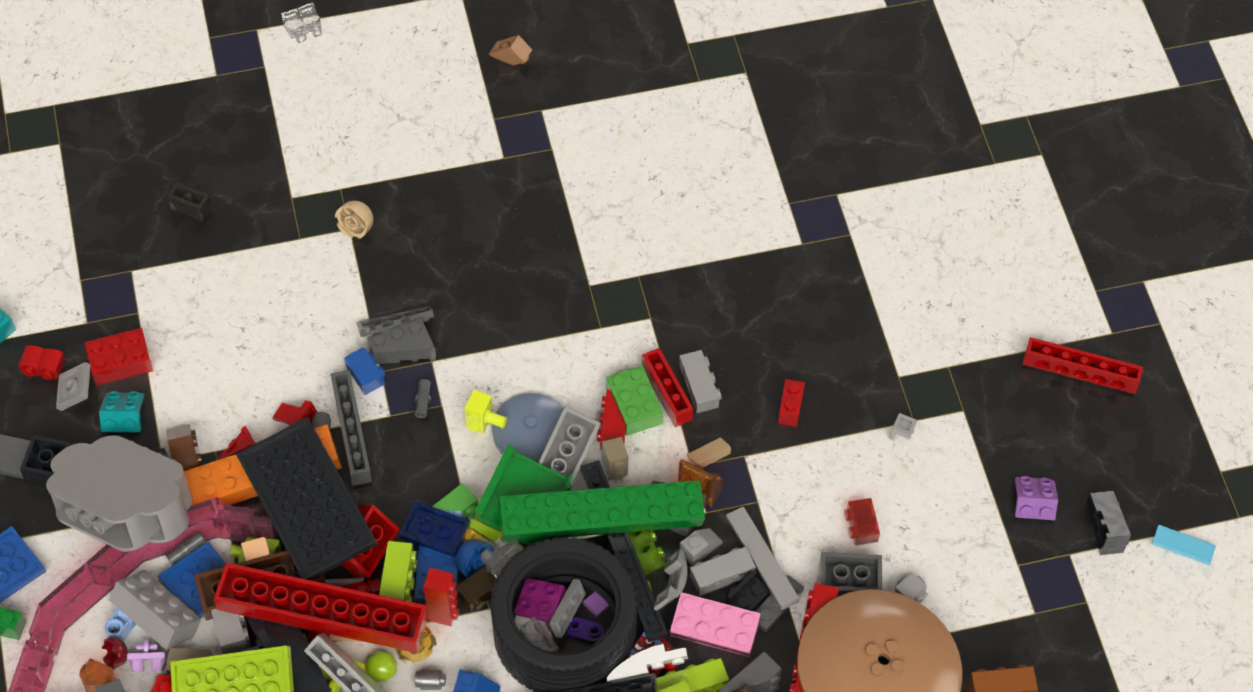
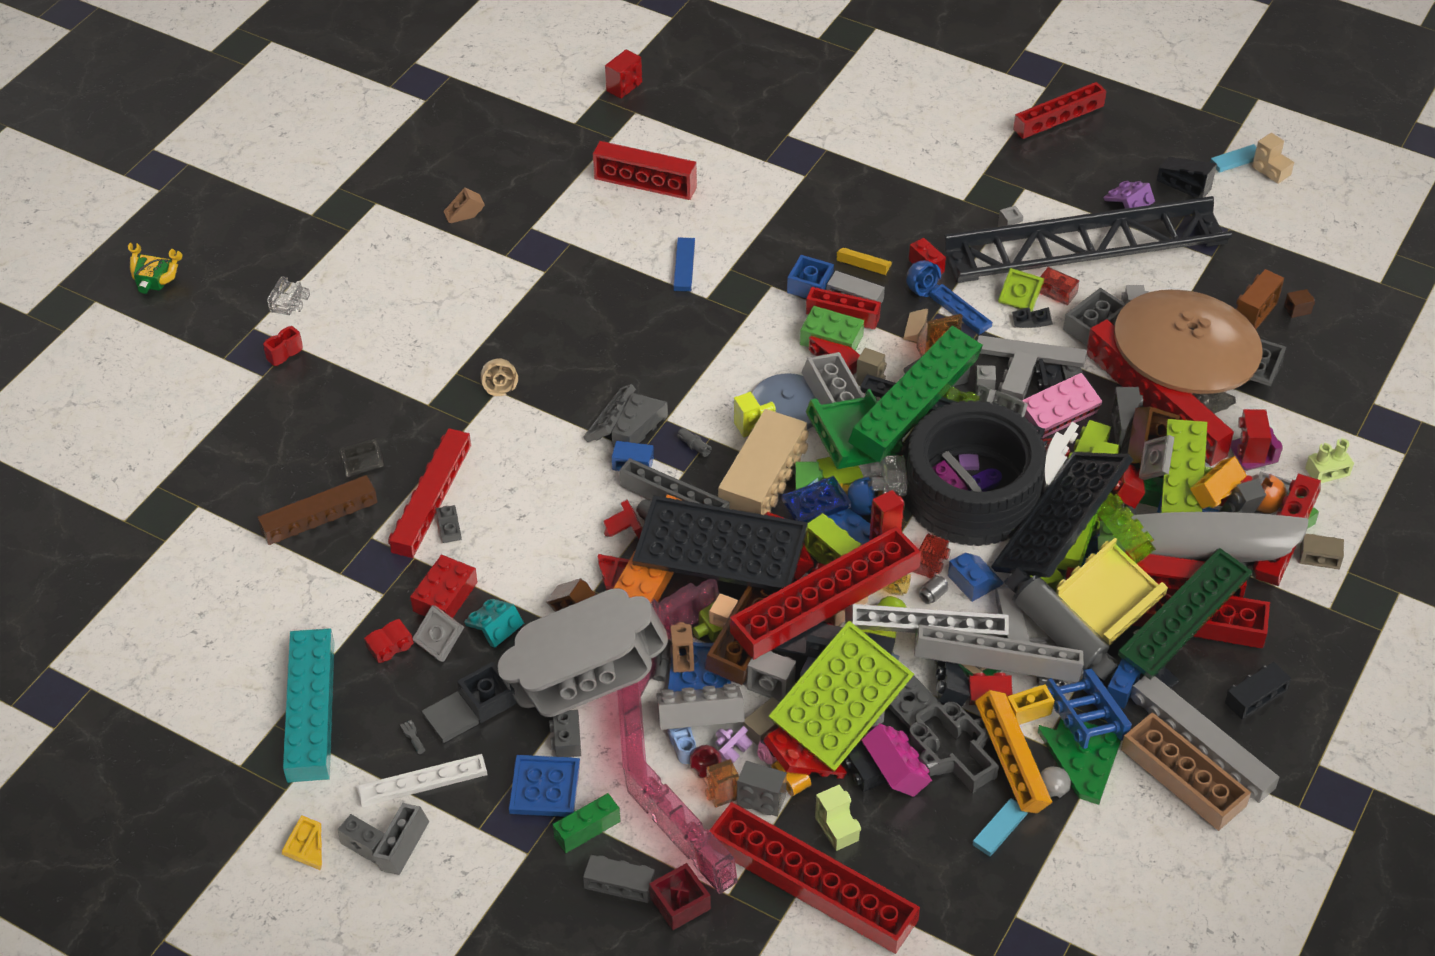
camera: 45 degrees left, 10 degrees down
none -> reddish brown brick [258,475,378,545]
none -> red brick [263,326,303,366]
none -> red brick [388,428,471,558]
none -> dark grey slope [436,505,462,543]
none -> dark grey brick [549,710,581,757]
none -> red brick [593,141,697,200]
none -> red brick [605,49,642,99]
none -> medium nougat torso [671,622,694,673]
none -> blue tile [674,237,695,291]
none -> tan brick [718,409,809,515]
none -> blue brick [787,255,834,299]
none -> yellow slope [837,248,892,275]
none -> blue cylinder [906,260,941,297]
none -> clear red brick [912,533,951,578]
none -> blue tile [929,284,993,335]
none -> black piece [944,196,1232,283]
none -> lime tile [998,268,1044,312]
none -> black slope [1012,307,1053,328]
none -> tan brick [1252,132,1294,184]

